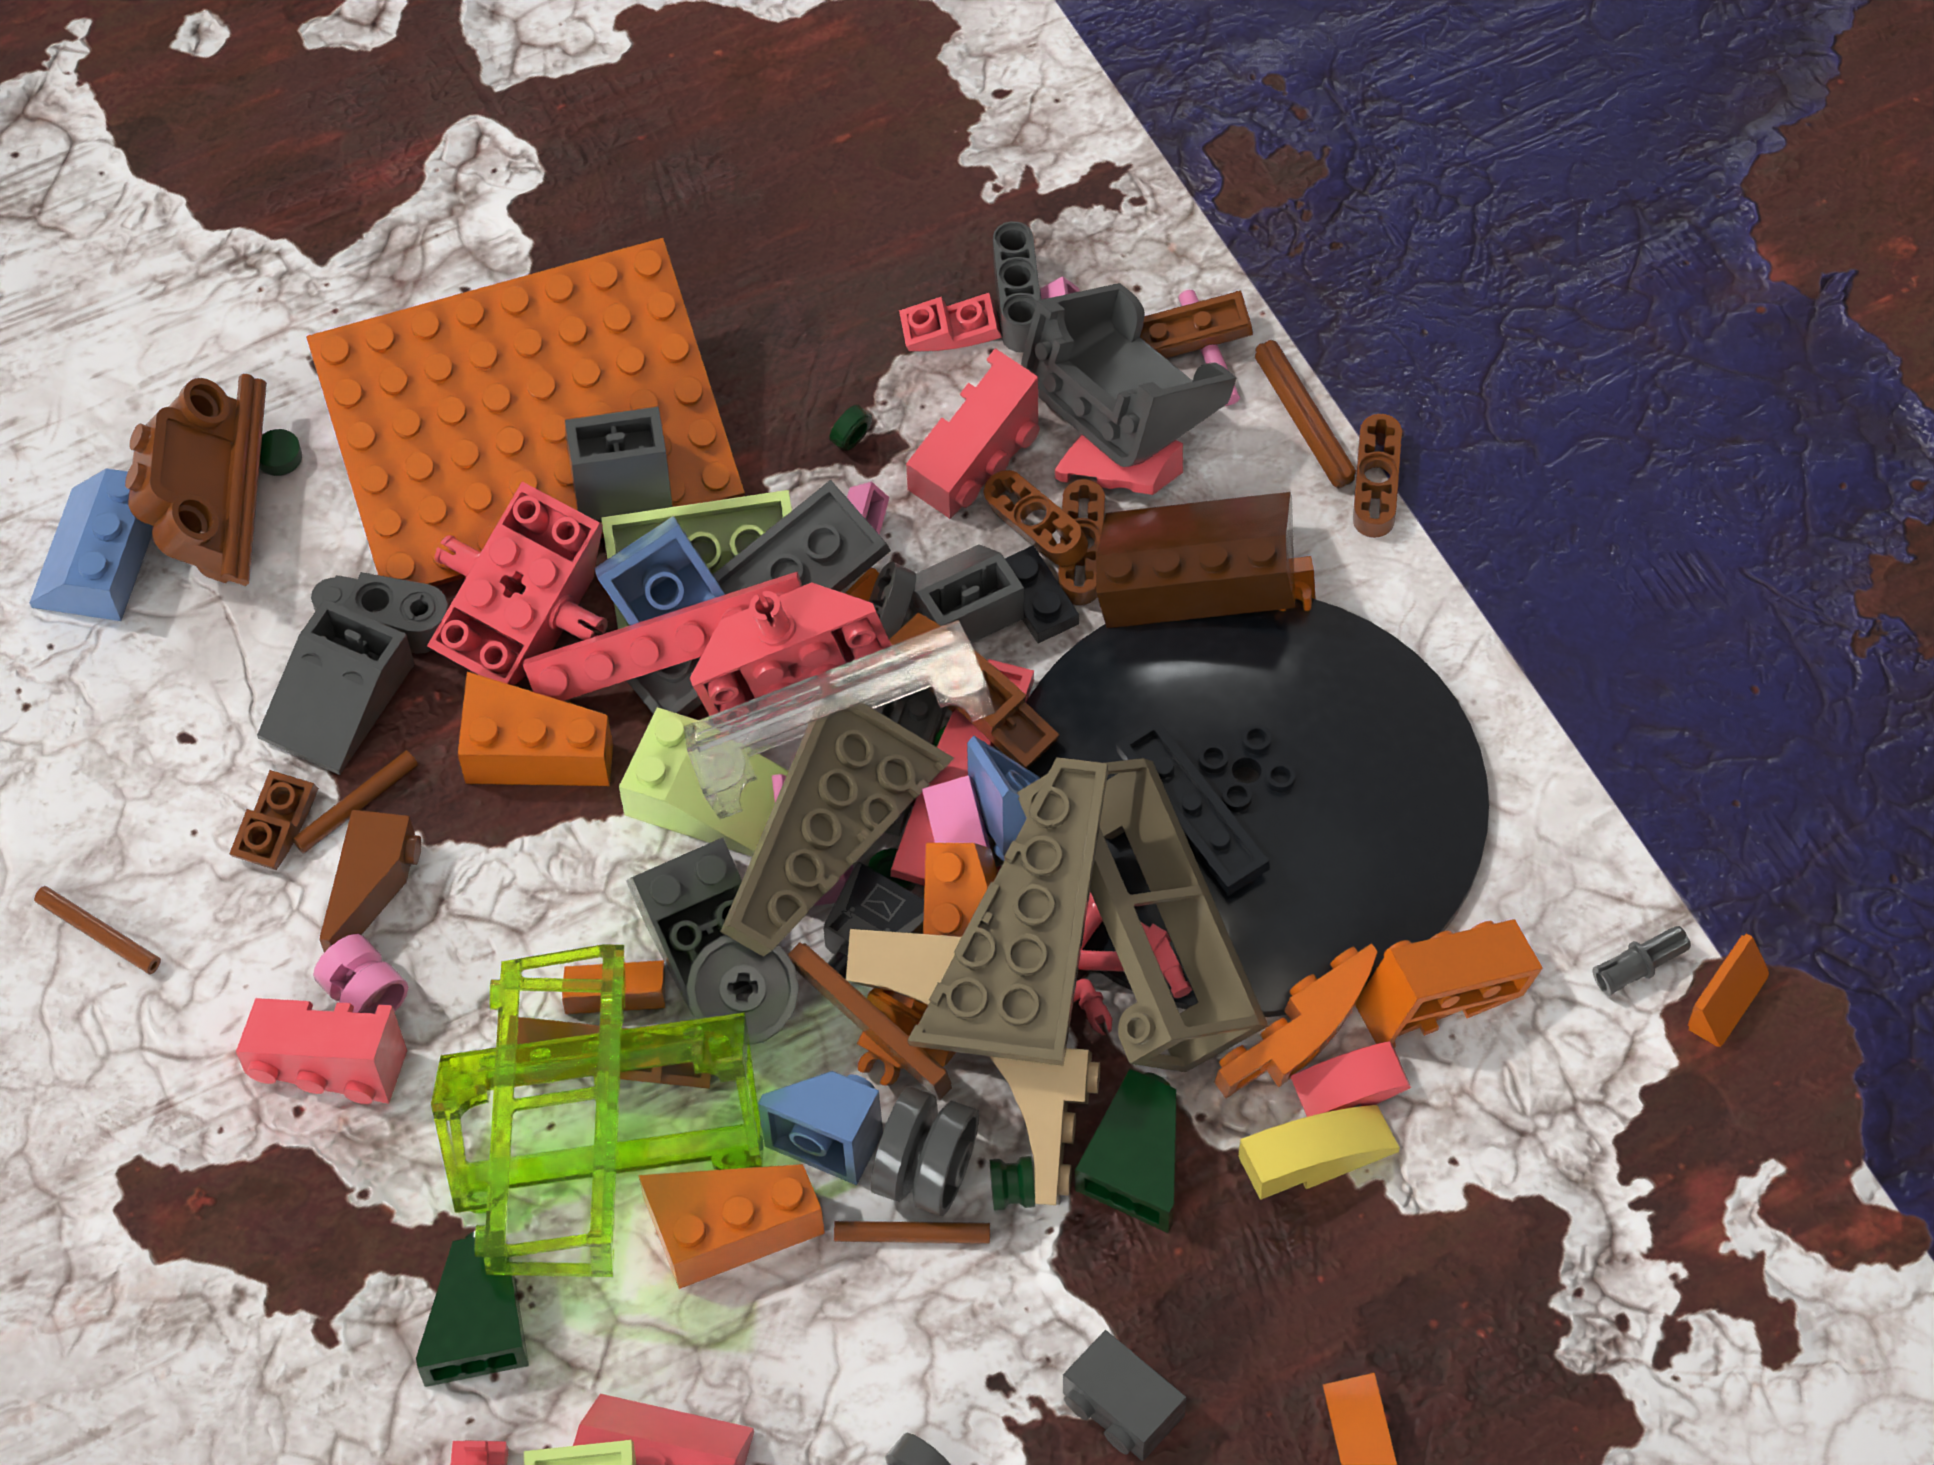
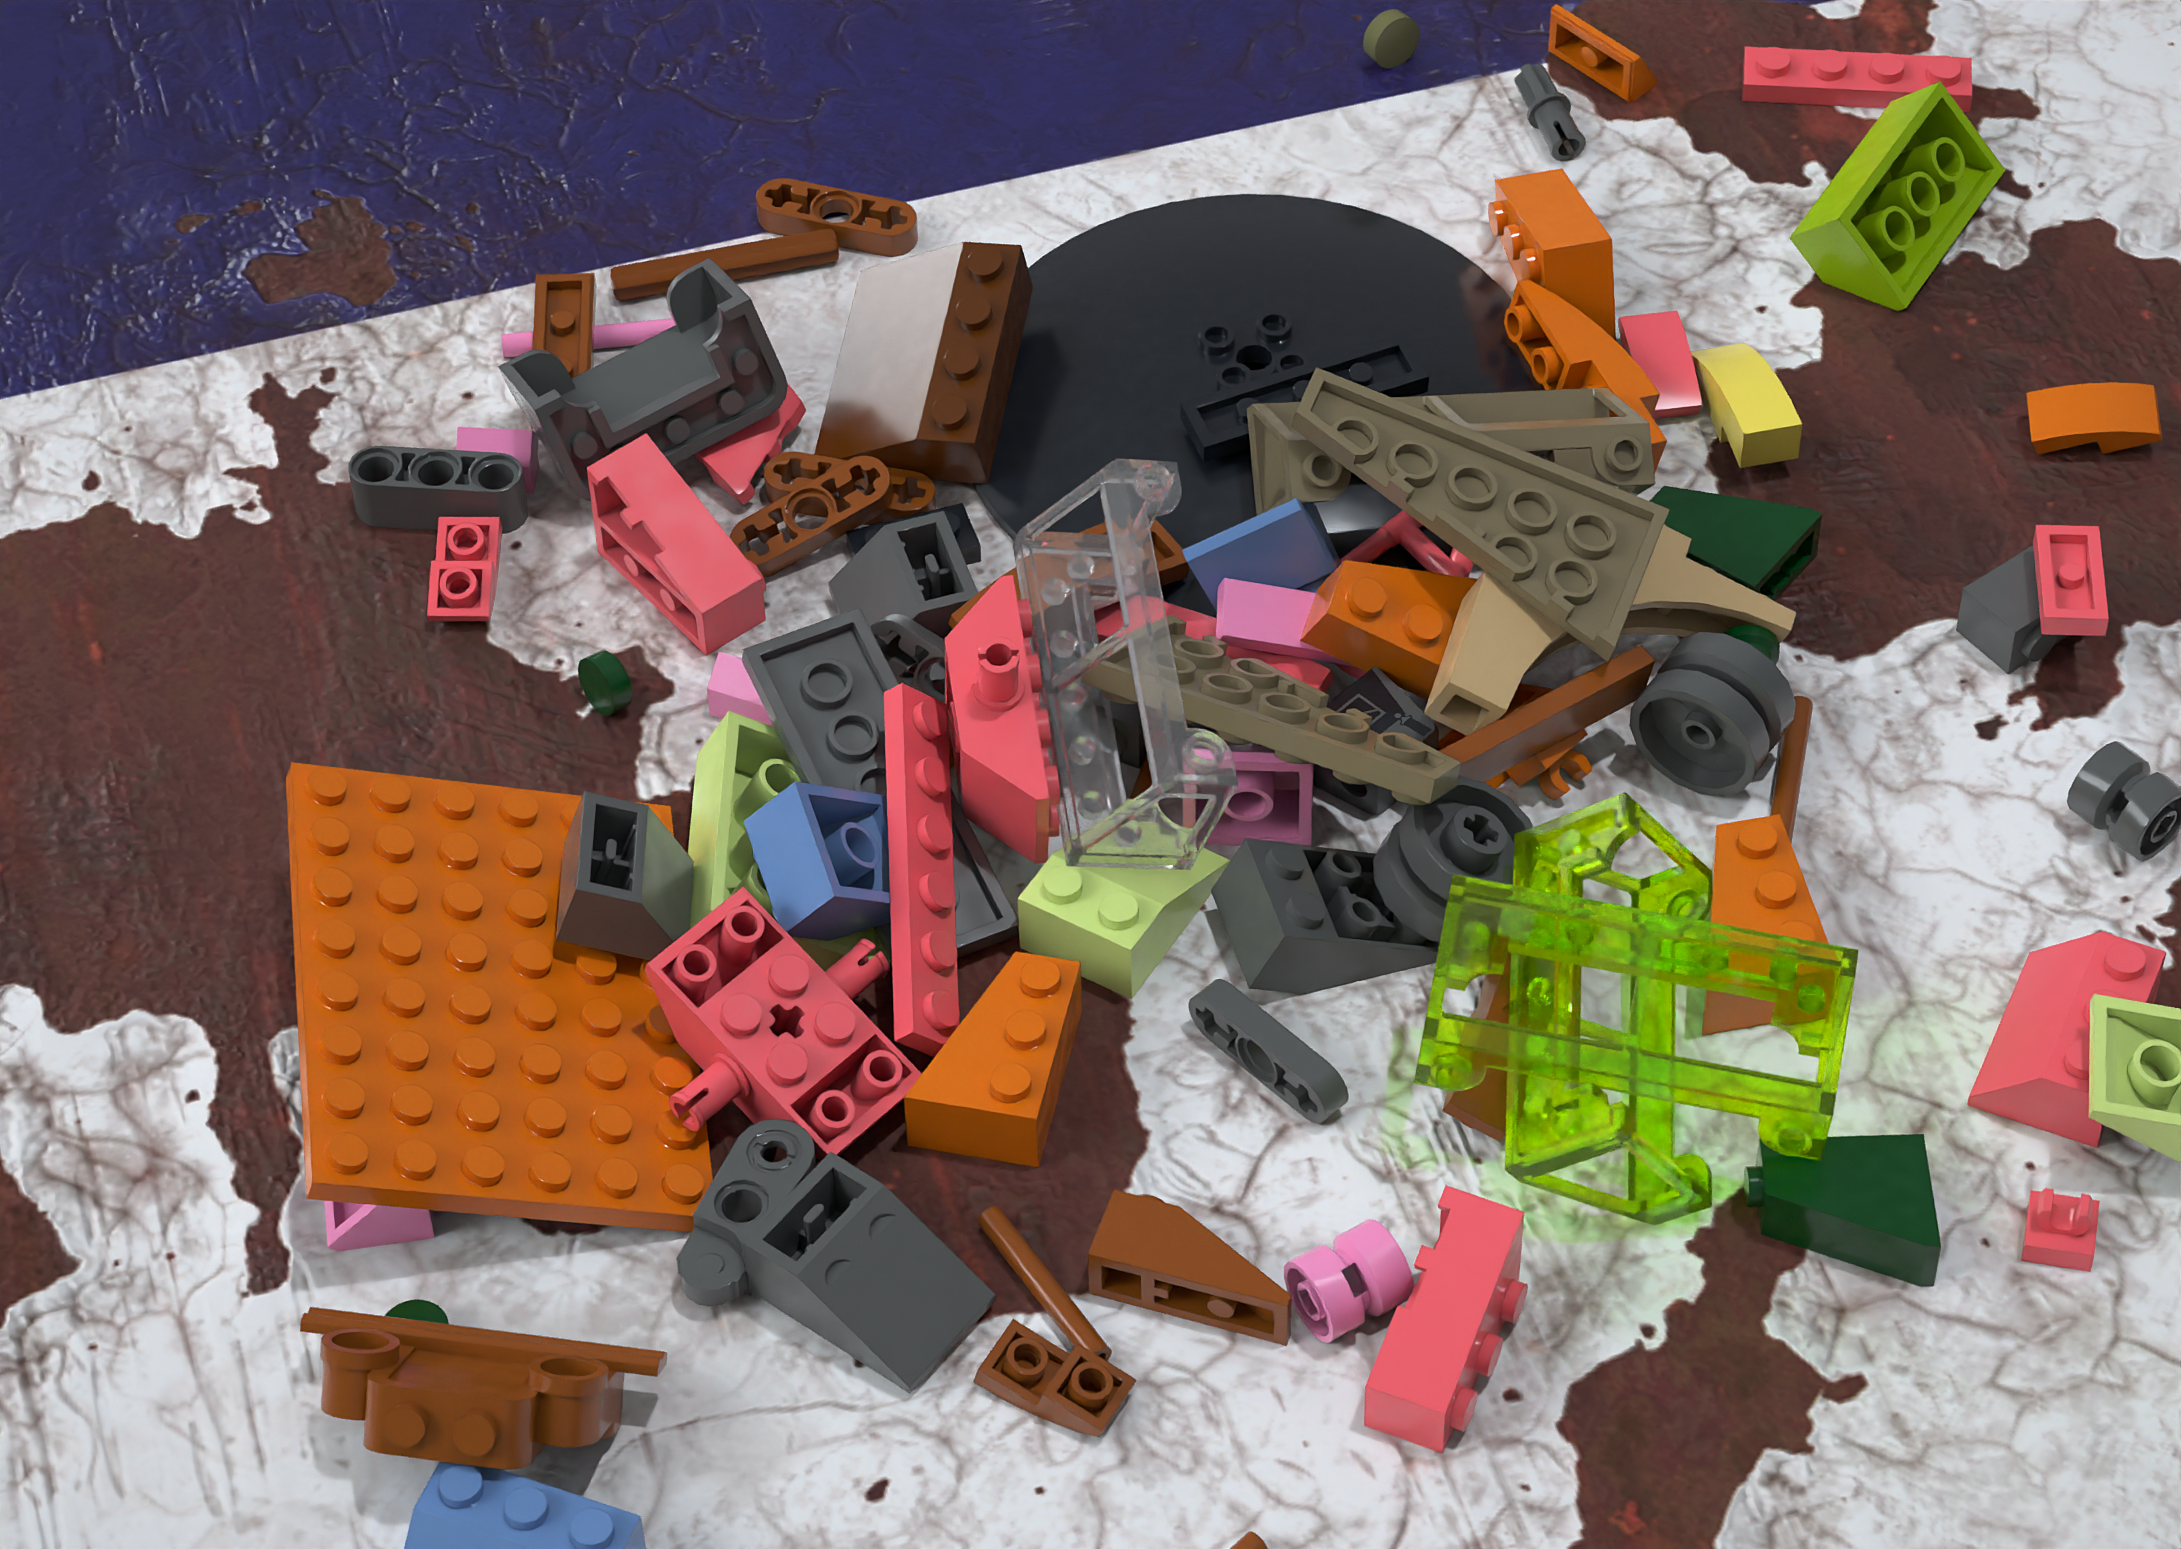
camera: 80 degrees left, 10 degrees down
orange slope [562,960,666,1014] -> none
medium blue slope [758,1071,883,1185] -> none
none -> dark grey beam [1188,979,1349,1124]
none -> olive tile [1363,9,1420,69]
none -> coral plate [1742,47,1972,113]
none -> lime slope [1789,81,2006,311]
none -> coral plate [2033,525,2109,636]

